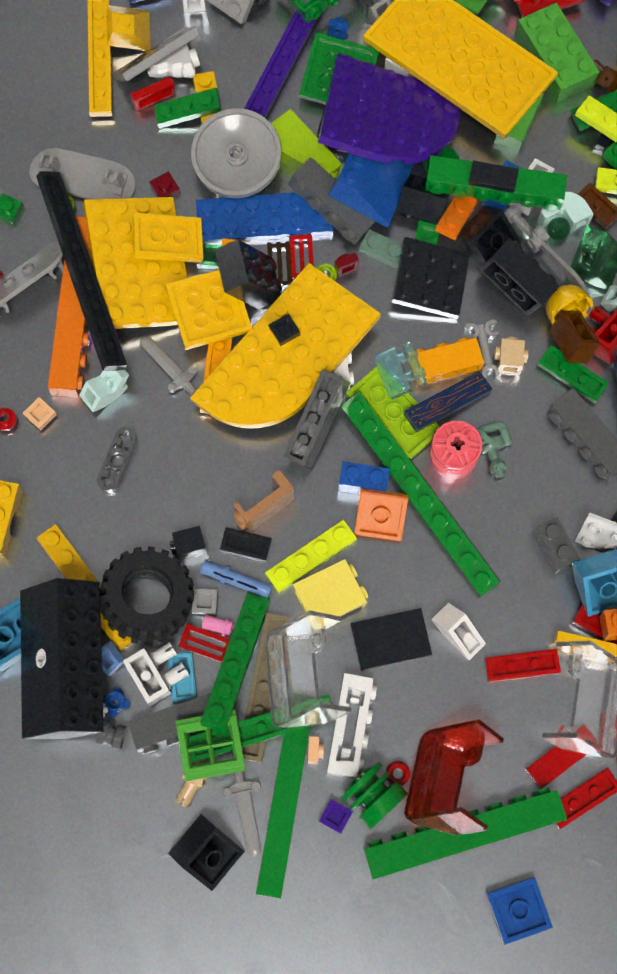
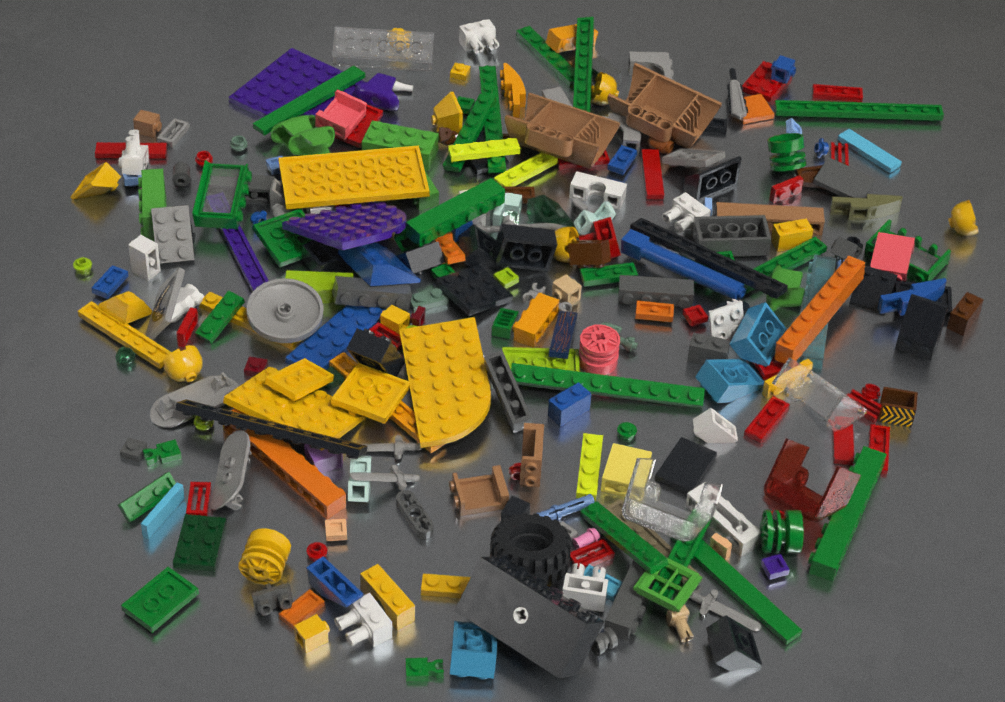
camera: 50 degrees left, 30 degrees down
black tile [220,527,272,562] -> none
black tile [268,314,301,346] -> none
orange tile [354,488,408,541] -> none
clear light blue plate [373,342,427,400] -> none
black tile [468,160,519,193] -> none
blue plate [486,877,553,945] -> none
none -> clear green plate [115,347,135,365]
none -> yellow cylinder [162,345,203,382]
none -> light grey sword [350,465,420,491]
none -> yellow brick [380,305,410,335]
none -> medium nougat panel [449,465,509,516]
none -> green slope [491,308,519,339]
none -> lime plate [493,267,519,289]
none -> red plate [508,463,521,480]
none -> green plate [617,422,637,441]
none -> orange plate [635,301,674,322]
none -> red plate [682,304,708,327]
none -> dark azure slope [695,359,764,403]

